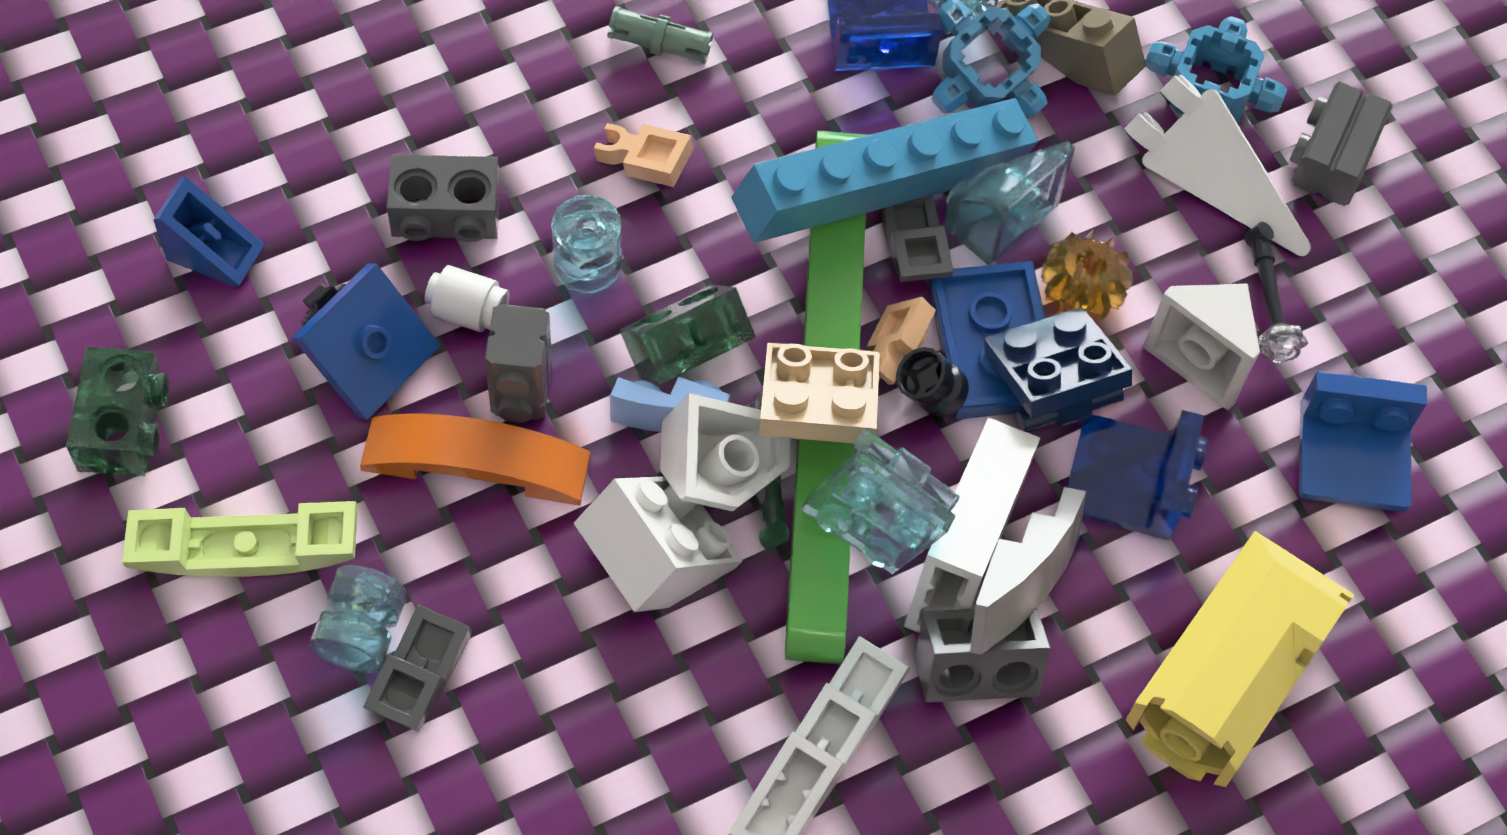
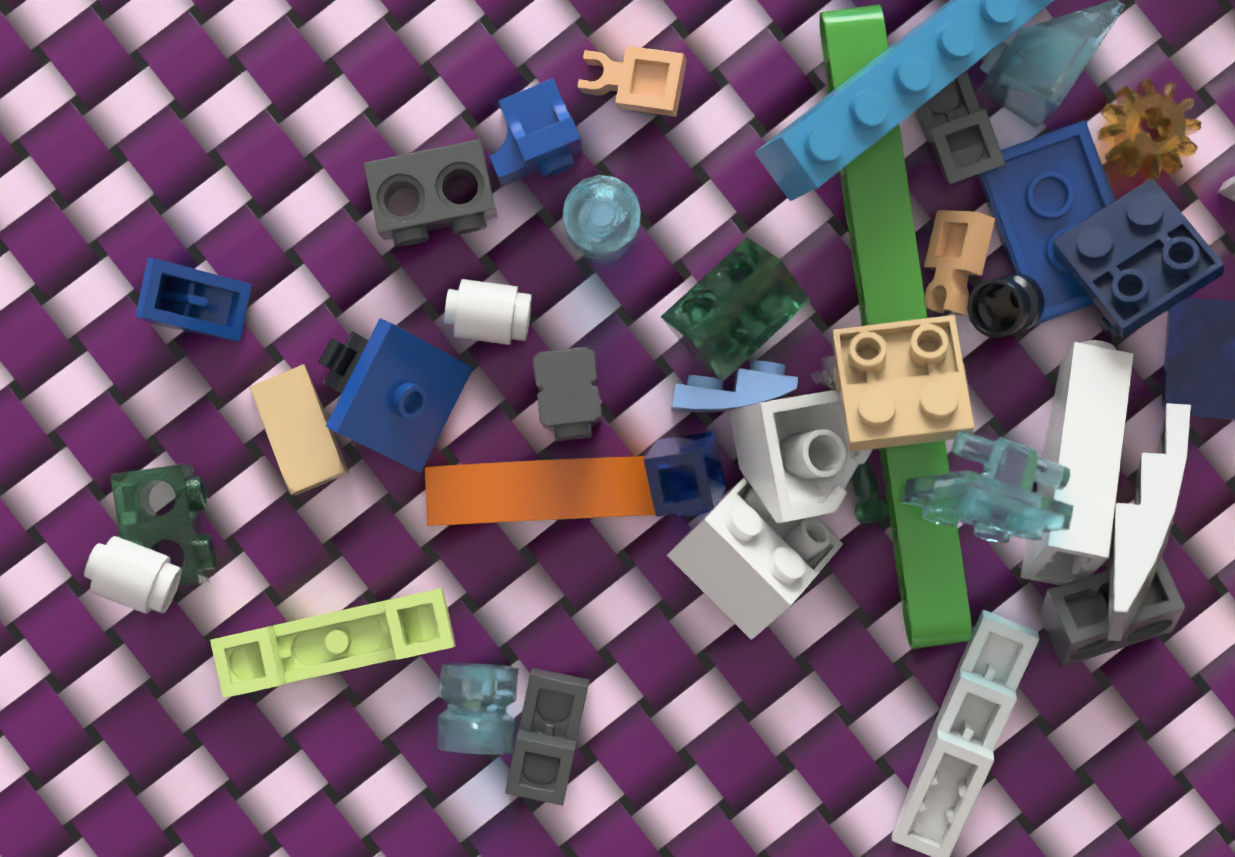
camera: 10 degrees left, 25 degrees up
none -> white brick [84,536,182,614]
none -> tan slope [250,364,350,496]
none -> blue brick [489,78,582,187]
none -> clear blue brick [643,431,726,517]

